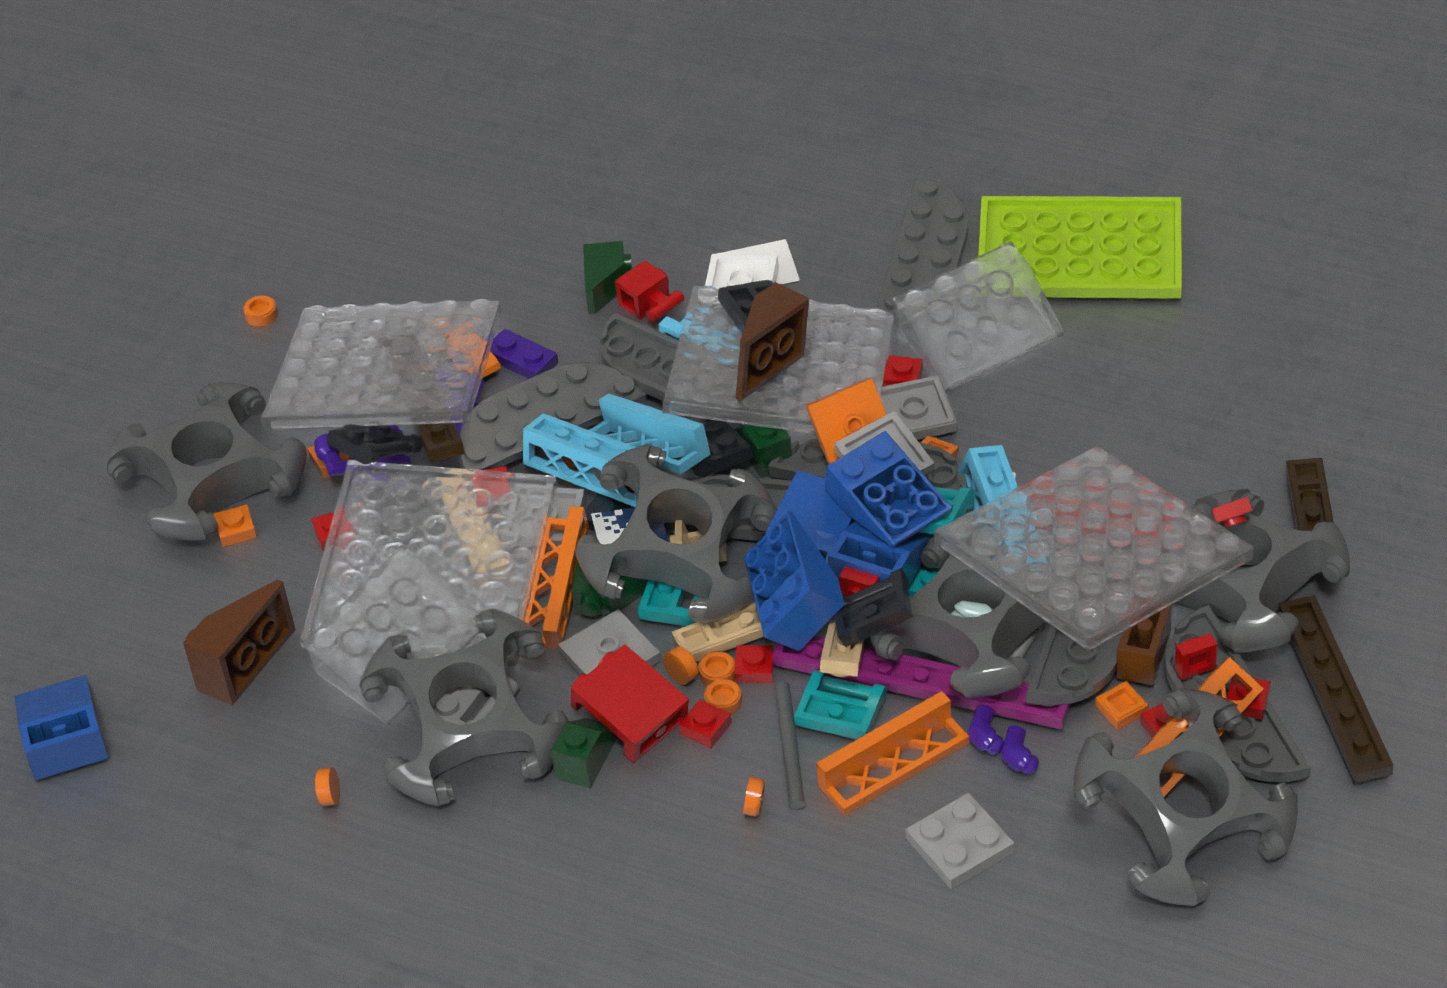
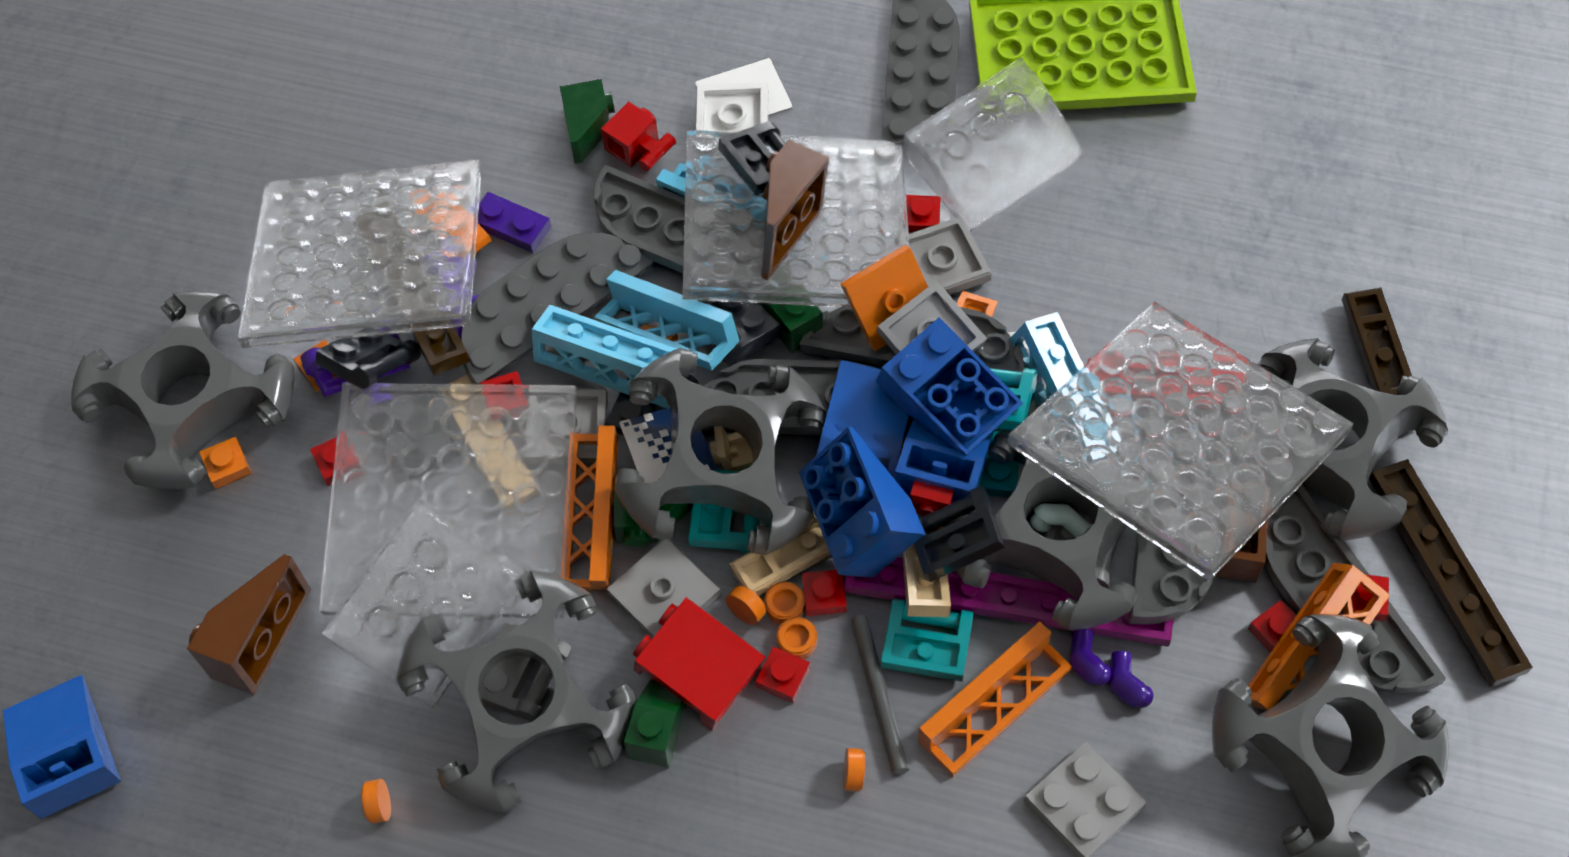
camera: 10 degrees left, 15 degrees up
orange tile [243,295,278,327] -> none
orange tile [1095,681,1149,730] -> none
red plate [1175,633,1217,680] -> none
red plate [1210,496,1253,528] -> none

